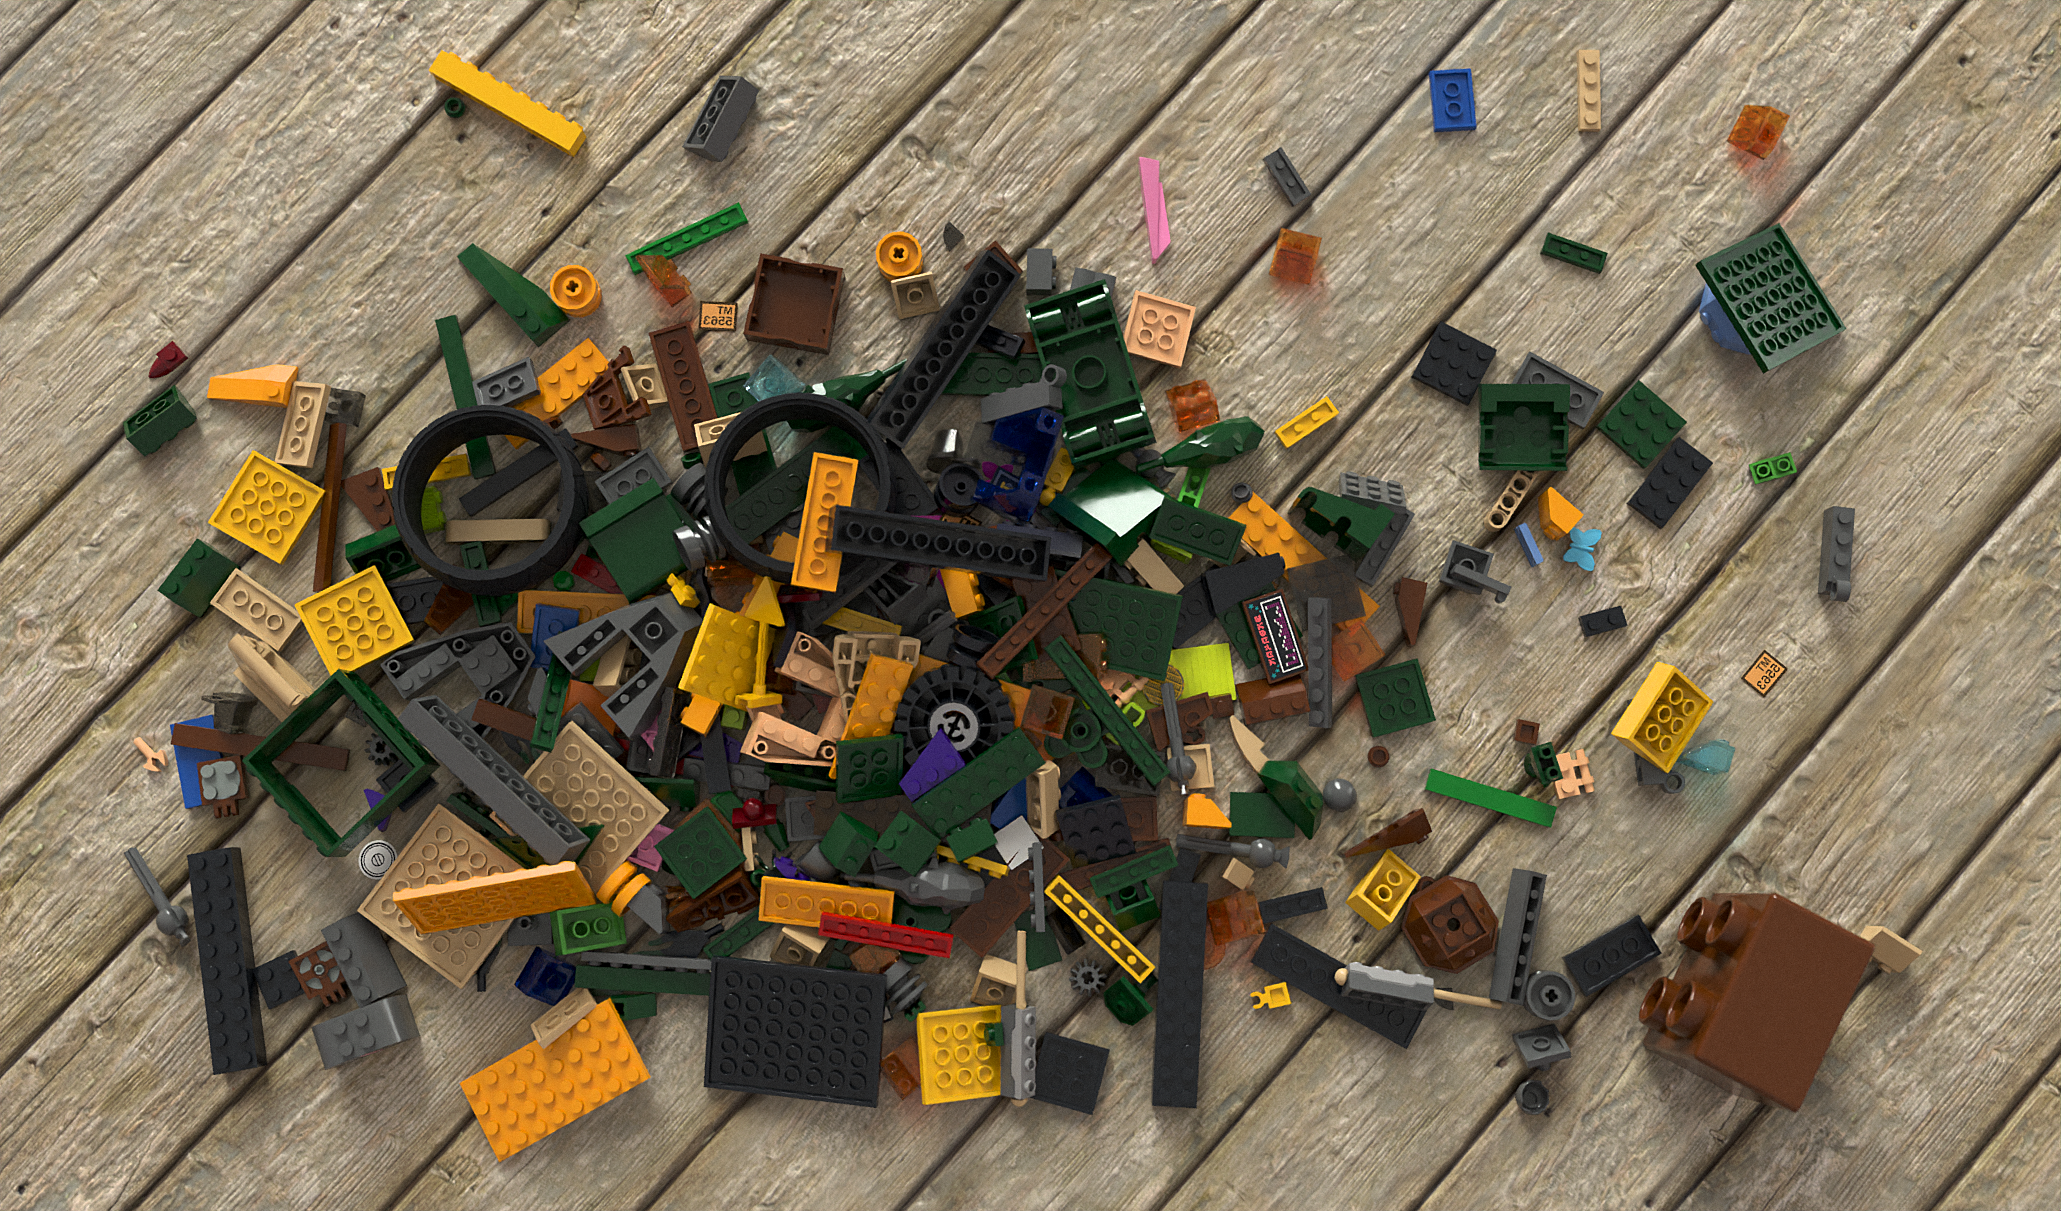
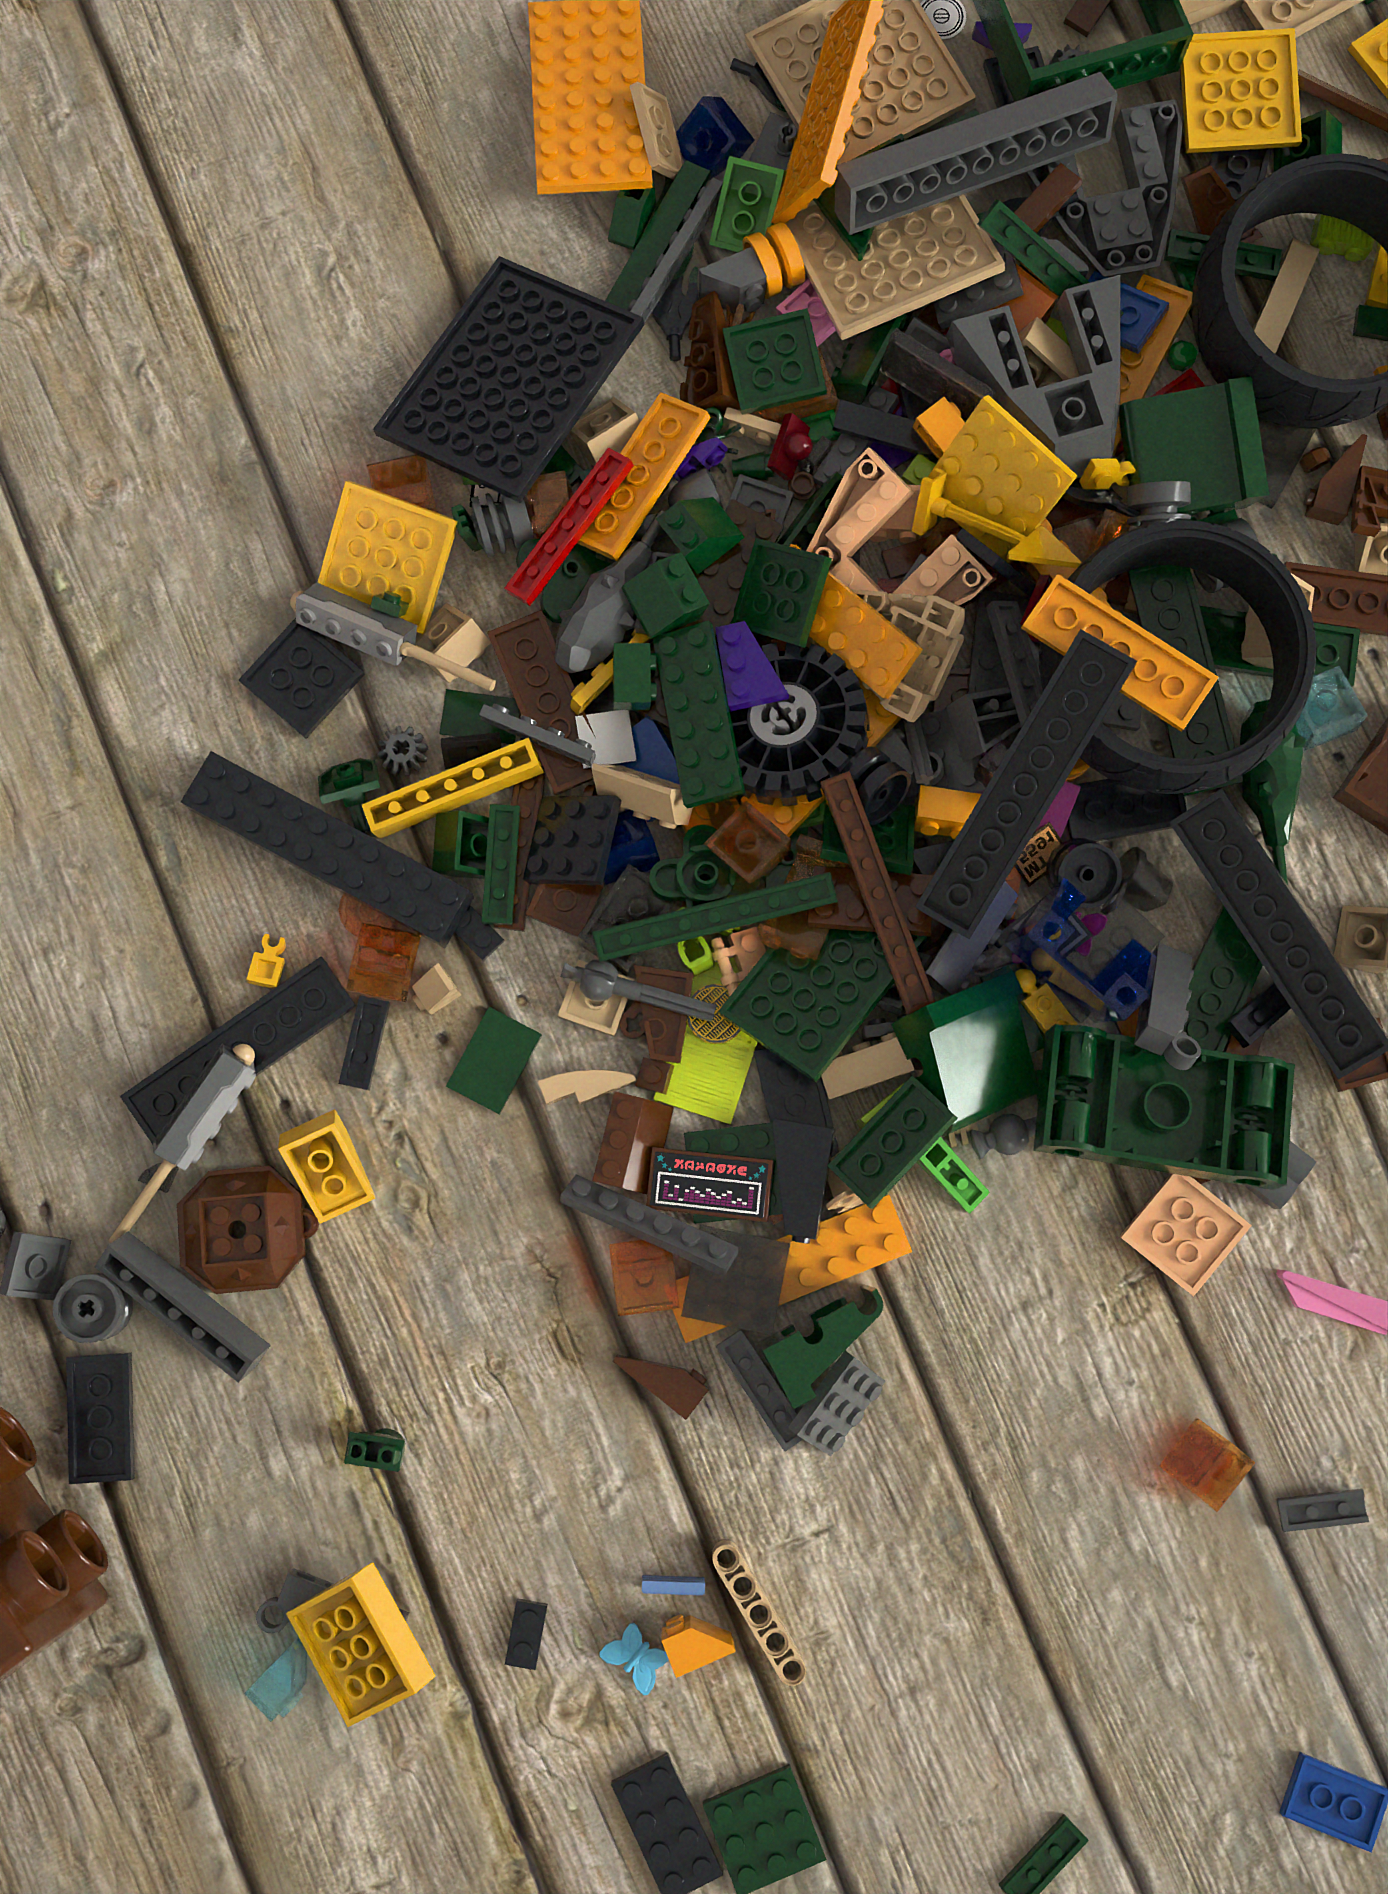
camera: 110 degrees right, 0 degrees up
black tile [459,428,579,517] -> none
dark grey plate [595,447,673,504] -> none
dark green tile [703,907,775,959] -> none
yellow plate [822,607,903,636] -> none
dark grey brick [1026,248,1057,296] -> none
dark green piece [1135,416,1265,473] -> none
clear orange slope [1165,379,1220,432] -> none
dark grey piece [1176,834,1290,869] -> none
light orange slope [1182,794,1231,830] -> none
dark grey plate [1231,482,1253,503] -> none
dark green wedge [1257,760,1323,840] -> none
yellow plate [1274,396,1339,450] -> none
dark grey hair [1323,778,1357,812] -> none
reddish brown wedge [1341,808,1432,858] -> none
dark green plate [1354,658,1436,738] -> none
reddish brown plate [1367,746,1389,768] -> none
black plate [1411,321,1497,406] -> none
green tile [1424,768,1557,828] -> none
dark grey slope [1439,540,1494,595] -> none
dark grey hinge [1450,564,1511,604] -> none
dark green panel [1478,384,1570,471] -> none
dark grey plate [1511,351,1604,430] -> none
reddish brown plate [1513,719,1540,745] -> none
light nougat plate [1553,749,1594,800] -> none
clear orange sticker [1741,650,1788,697] -> none

